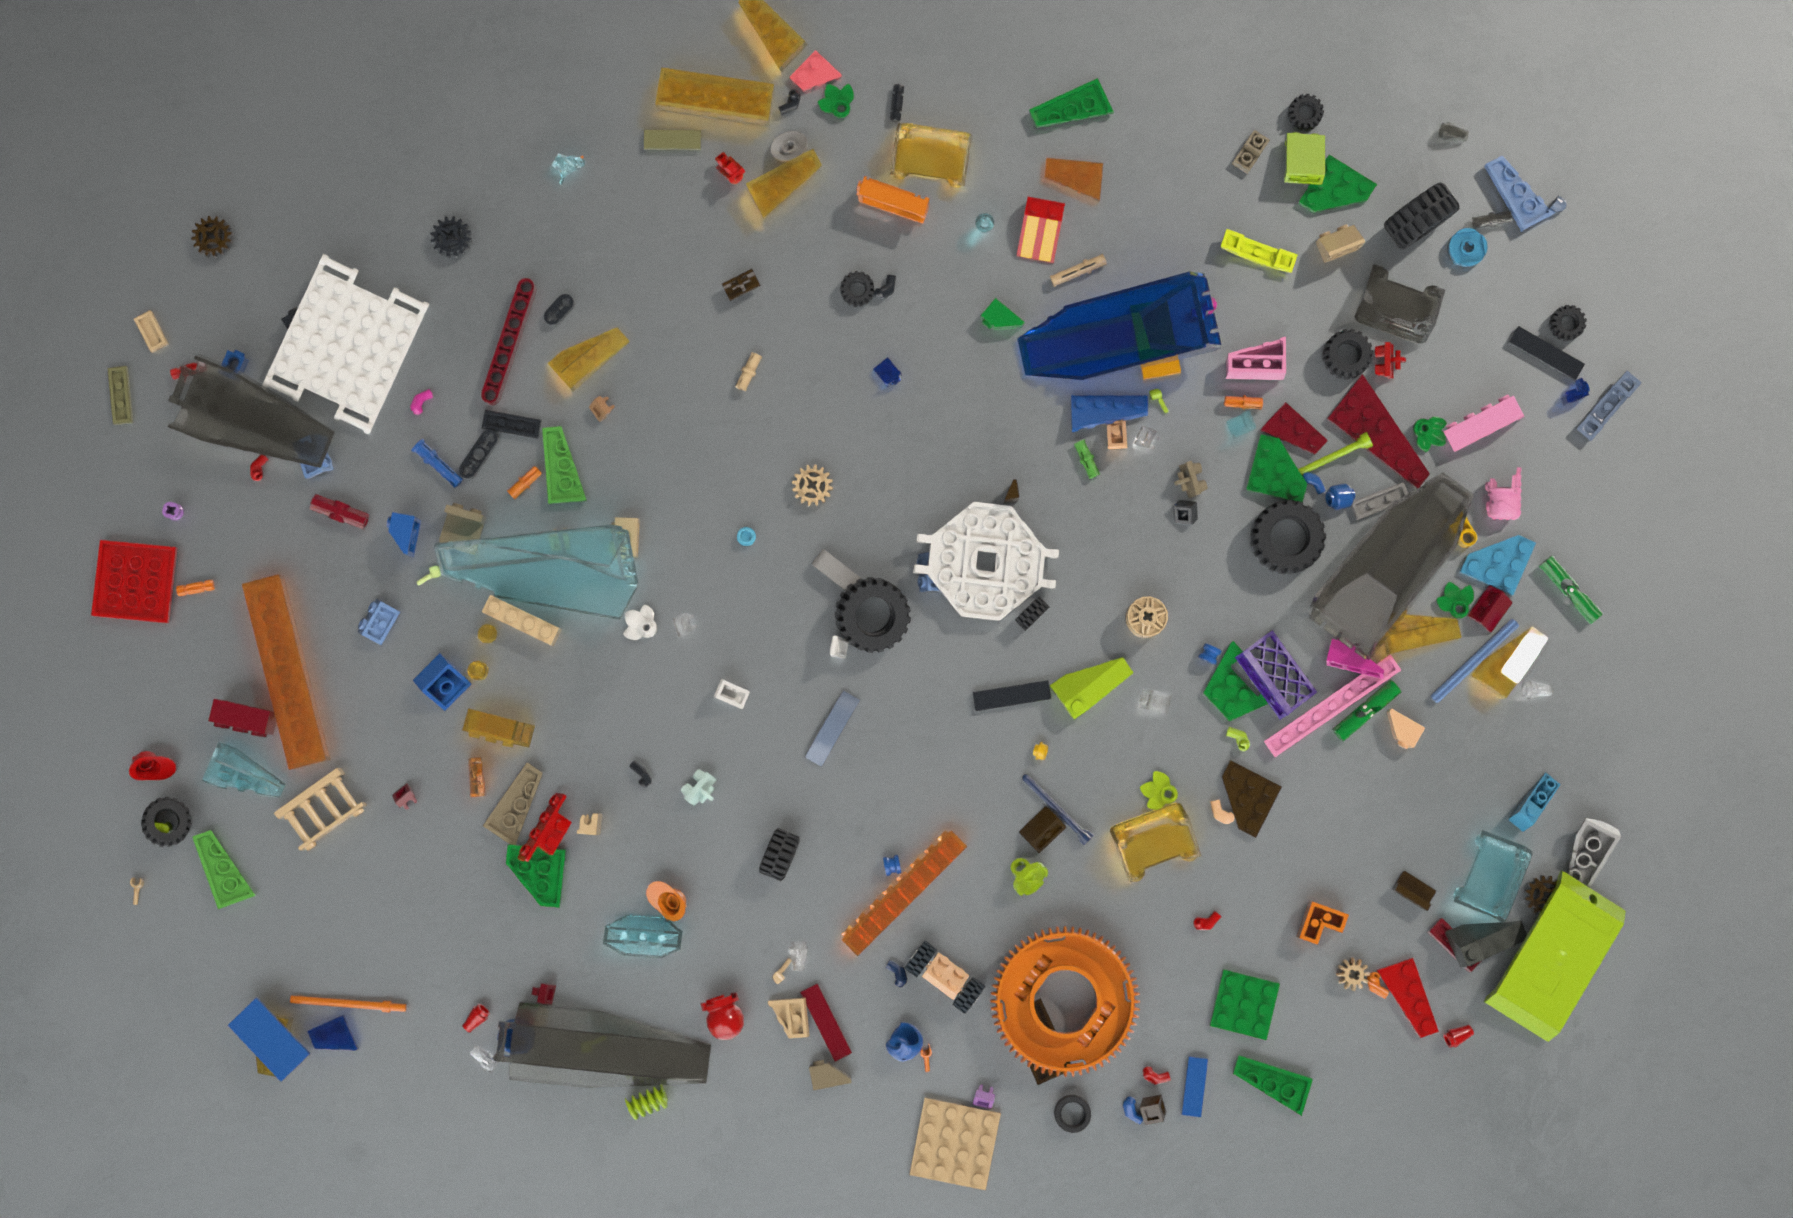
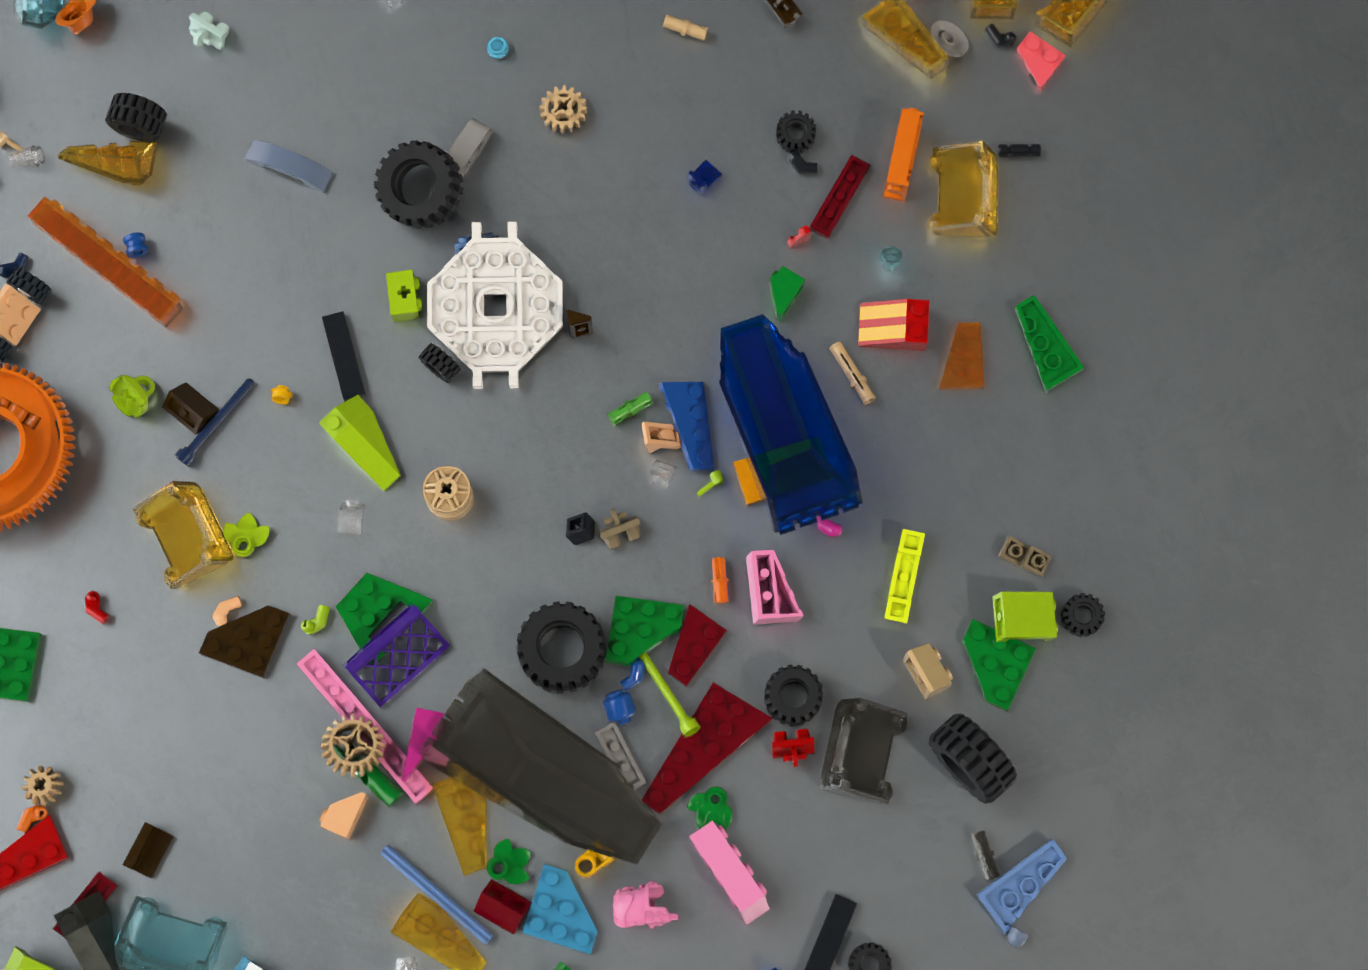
camera: 80 degrees right, 10 degrees down
white slope [714,679,750,709] -> none
green plate [818,84,854,118] -> none
white slope [830,636,849,659] -> none
blue wheel [1198,643,1222,665] -> none
clear light blue panel [1226,410,1257,439] -> none
orange brick [1296,901,1349,945] -> none
clear smoke cone [1439,122,1469,141] -> none
dark azure plate [1448,228,1488,267] -> none
none -> clear yellow wedge [58,141,158,186]
none -> tan gear [320,714,385,778]
none -> lime brick [386,270,423,322]
none -> red tile [787,225,811,248]
none -> dark red tile [809,155,871,240]

